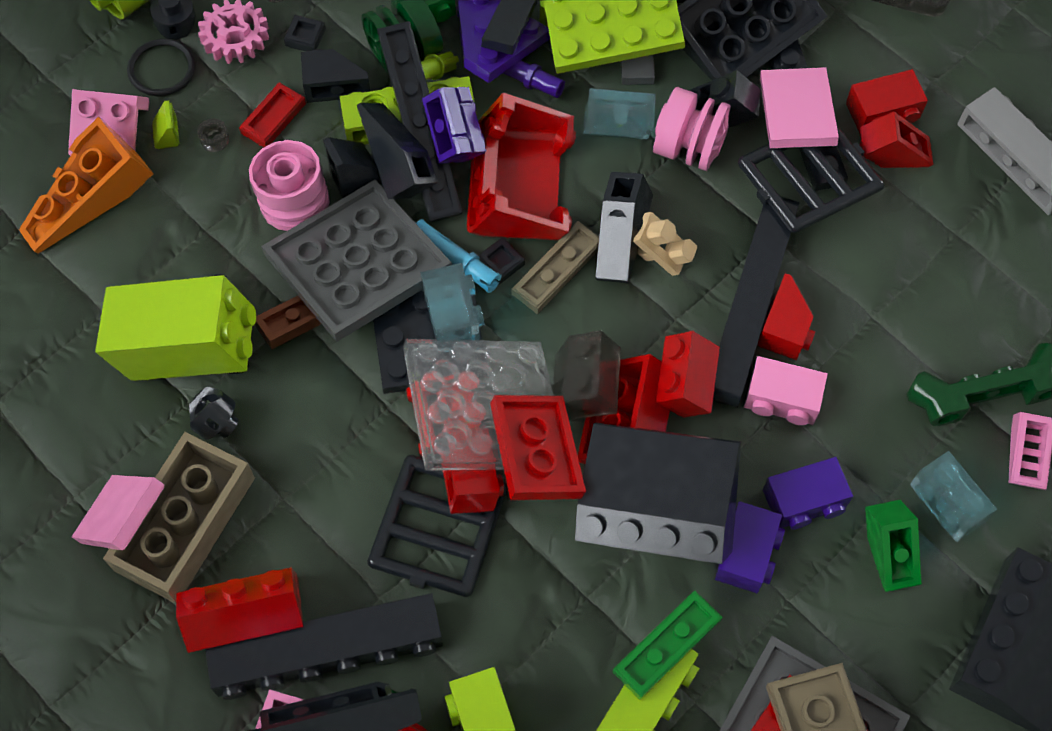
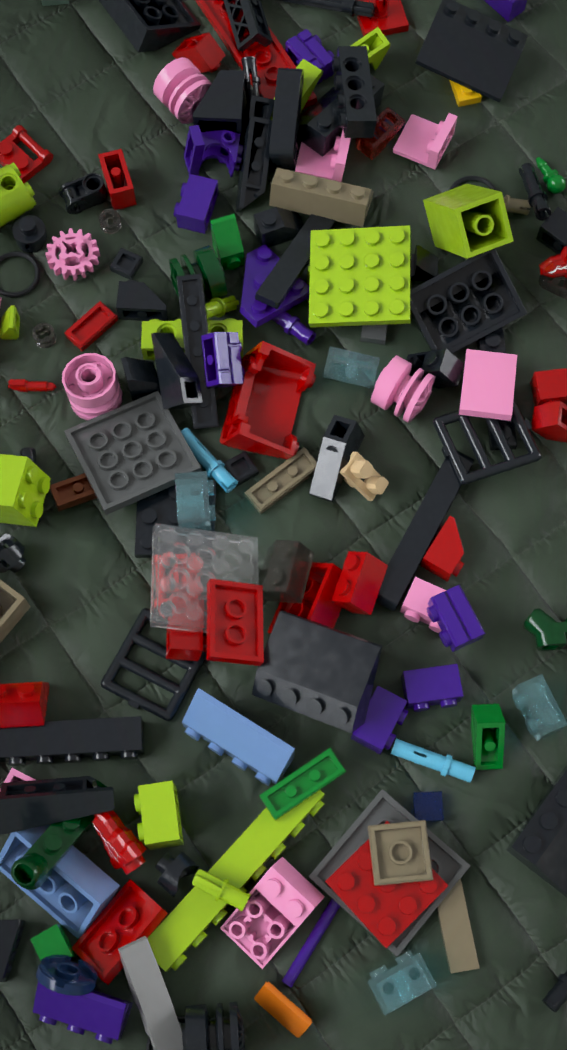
camera: 10 degrees right, 5 degrees up
none -> red piece [8,379,56,392]
none -> medium blue slope [182,688,295,786]
none -> medium azure pin [391,738,476,783]
none -> clear blue tile [413,791,444,822]
none -> dark purple brick [427,585,486,652]

